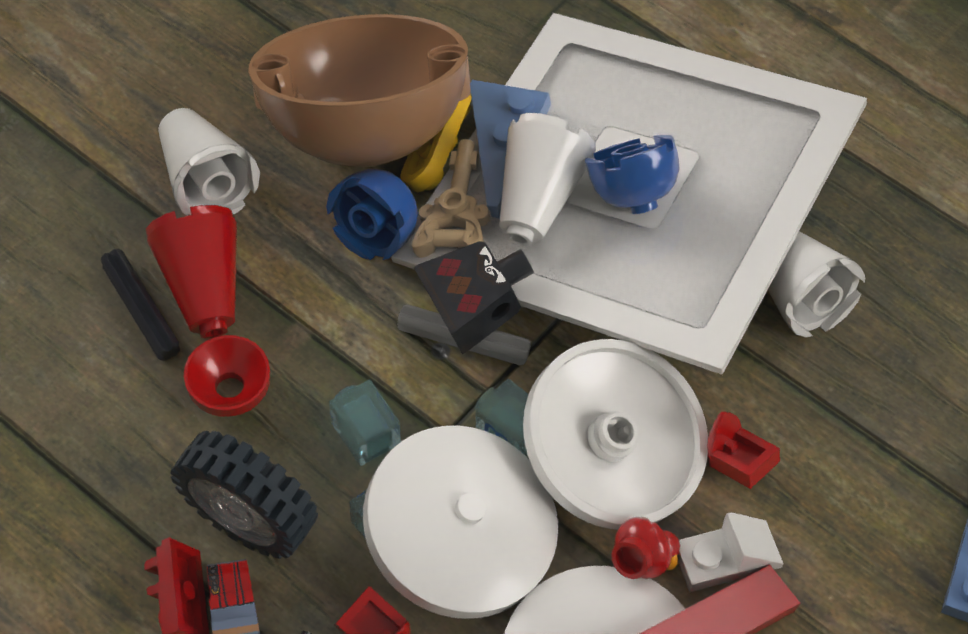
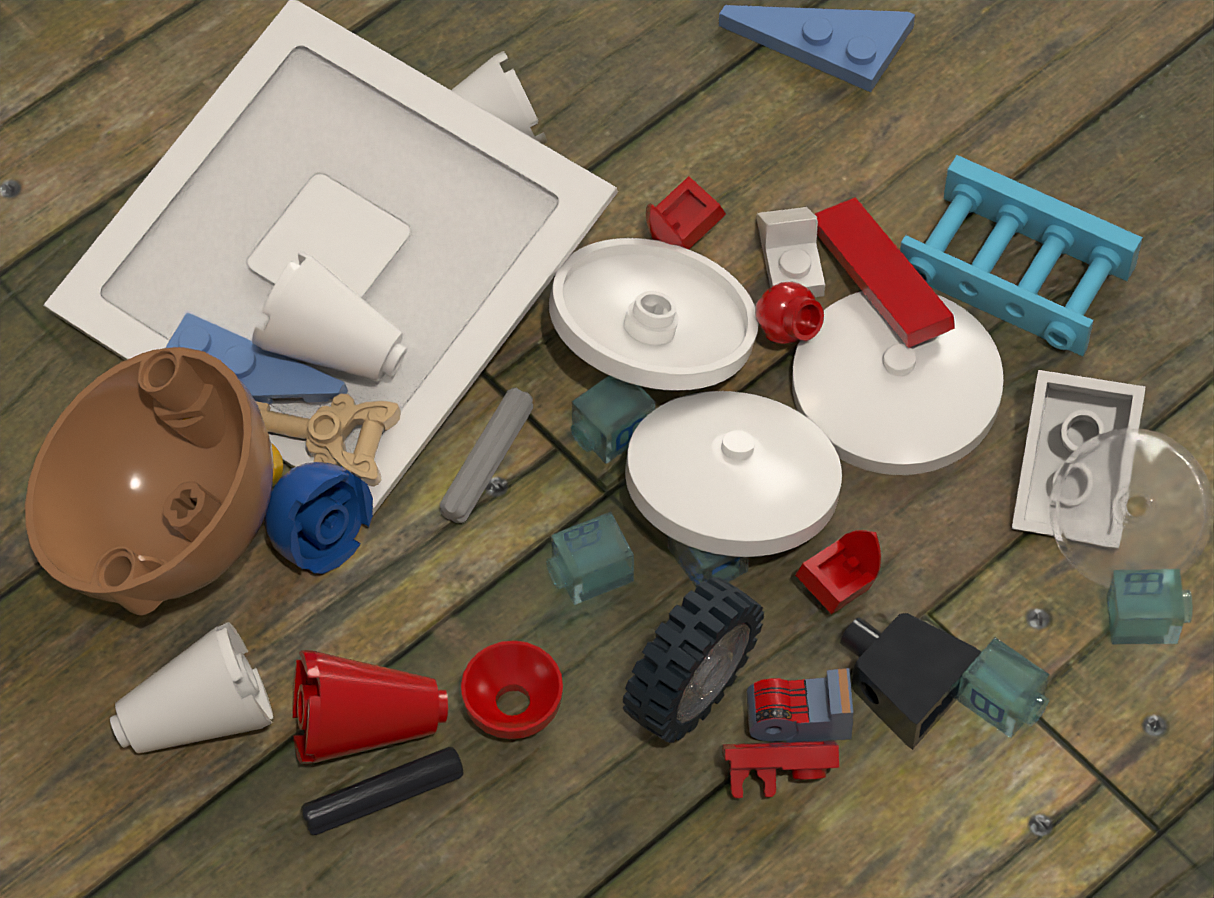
camera: 80 degrees left, 0 degrees up
black torso [414,241,534,354] -> none
blue cylinder [585,135,680,214] -> none

